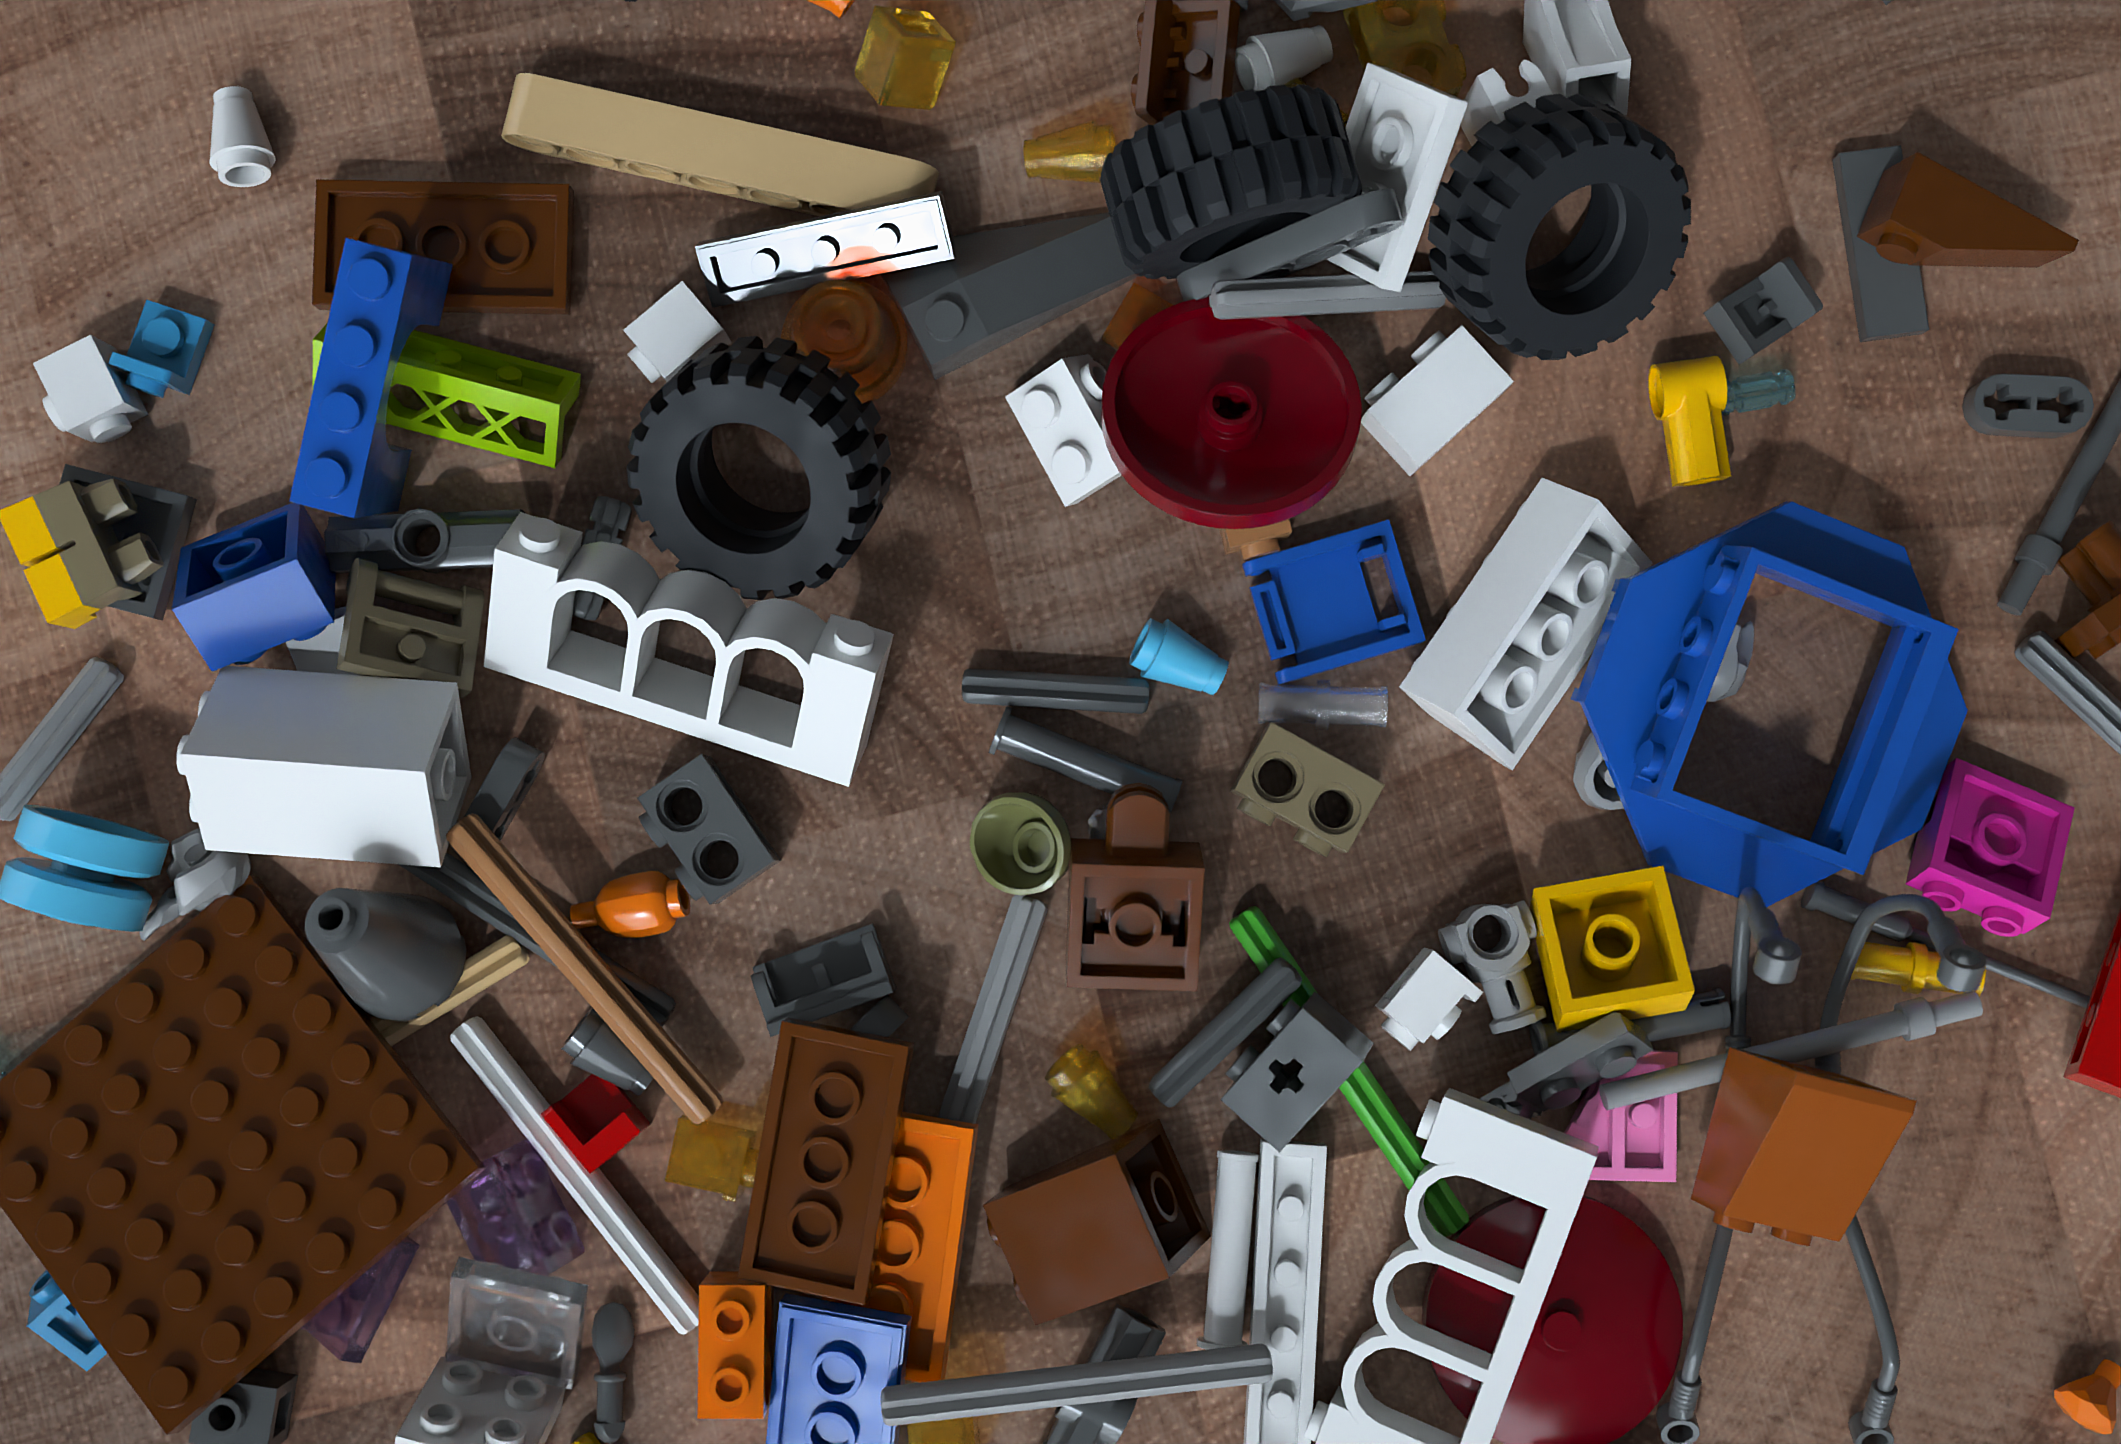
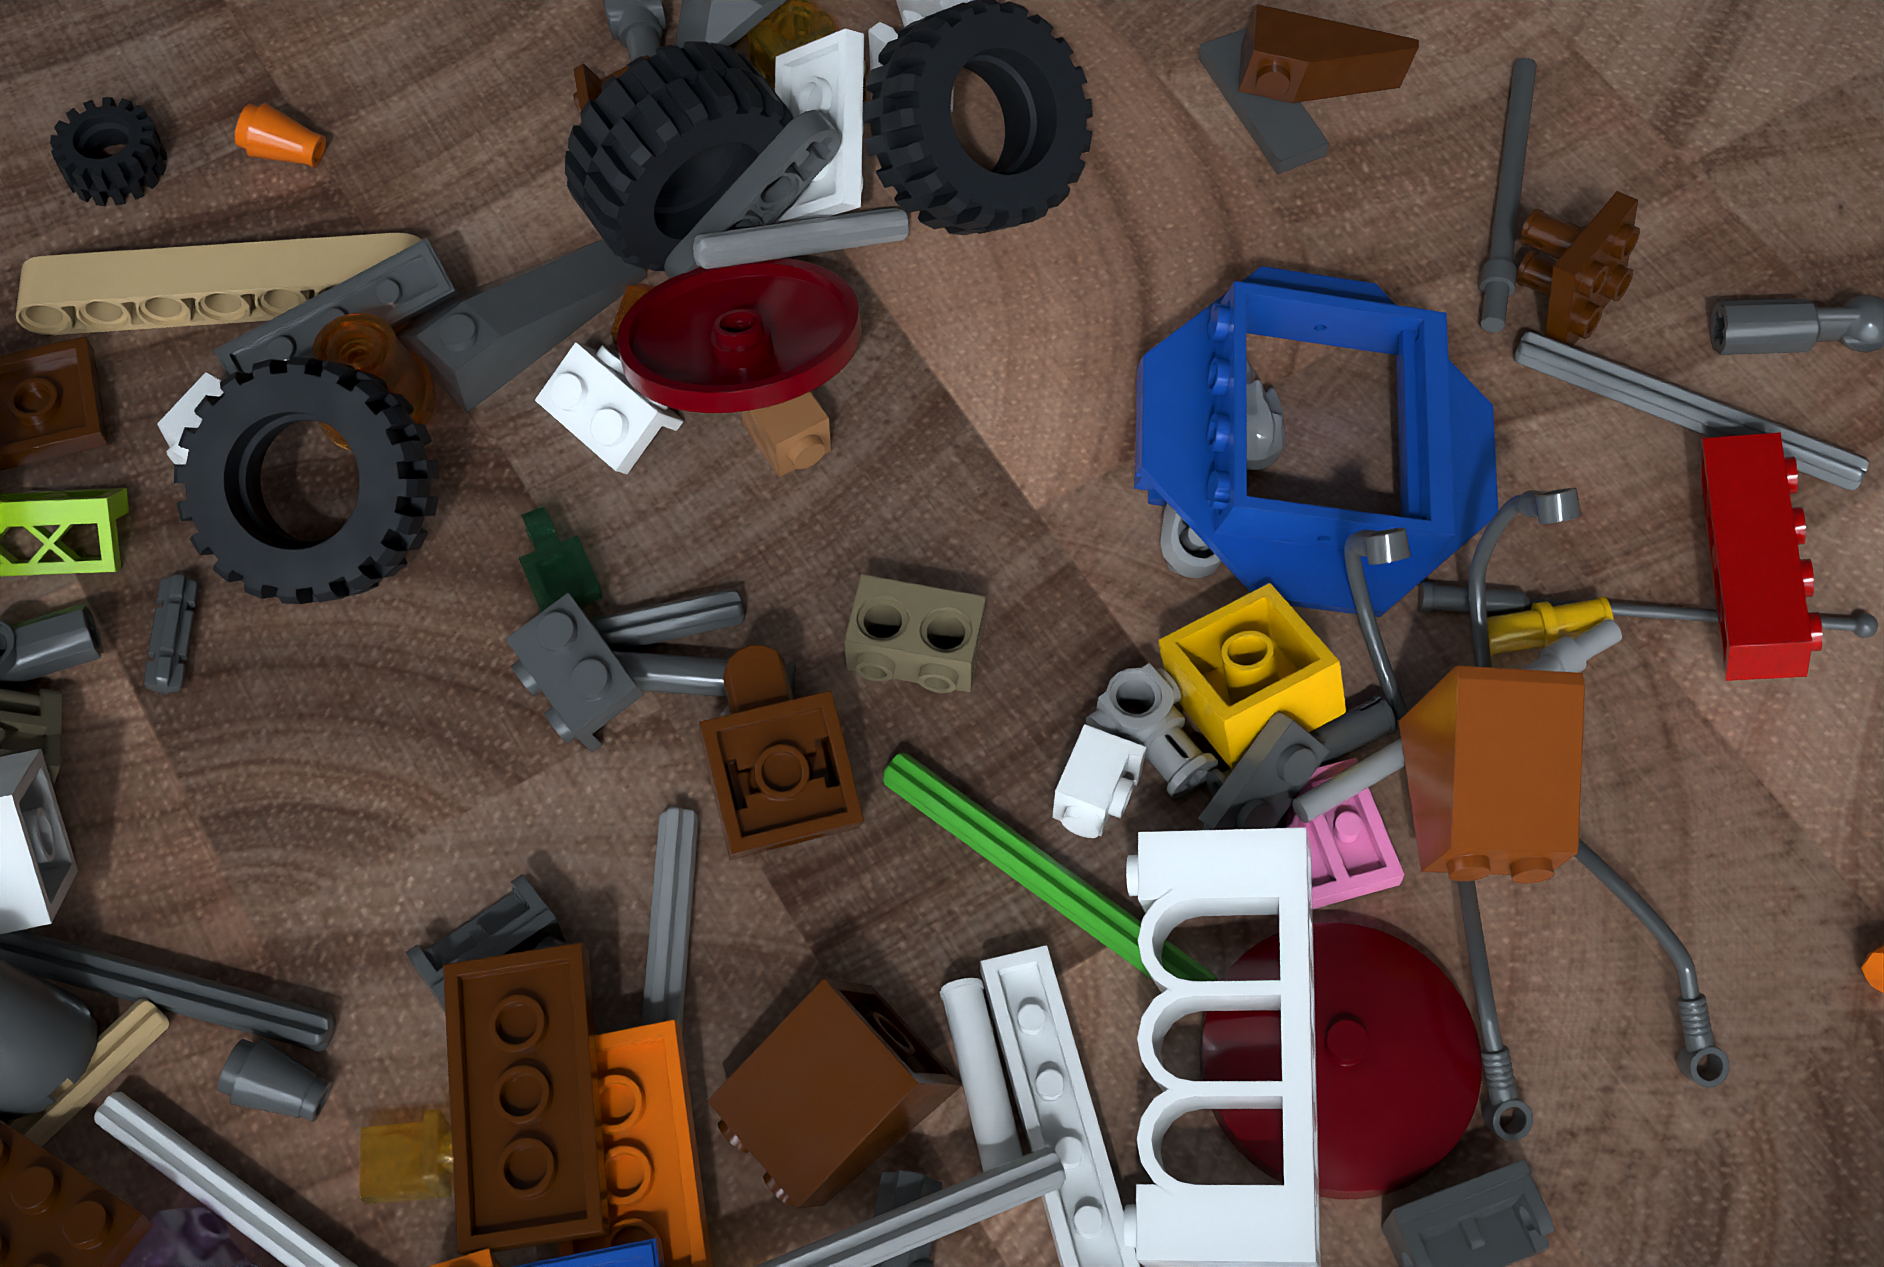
camera: 15 degrees left, 25 degrees down
medium nougat axle [446,813,723,1124] -> none
dark grey beam [464,737,545,841] -> none
white fence [484,512,894,787] -> none
red panel [541,1074,651,1174] -> none
orange plant [570,871,690,938] -> none
dark grey brick [637,754,781,905] -> none
clear yellow panel [855,6,956,110] -> none
olive piece [970,792,1071,896] -> none
clear yellow cone [1024,119,1116,183] -> none
clear yellow cone [1045,1044,1138,1139] -> none
medium azure cone [1129,618,1229,695] -> none
dark grey axle [1148,957,1302,1108] -> none
dark grey brick [1221,992,1374,1153] -> none
blue container [1242,519,1426,685] -> none
clear pin [1258,680,1388,730] -> none
white brick [1361,325,1514,476] -> none
white slope [1399,478,1653,770] -> none
yellow piece [1648,356,1731,487] -> none
dark grey bracket [1704,257,1823,365] -> none
clear light blue piece [1721,369,1796,415] -> none
dark pink plate [1905,758,2075,937] -> none
dark grey beam [1962,374,2094,439] -> none
none -> dark grey bracket [506,593,644,752]
none -> clear green plate [519,506,603,613]

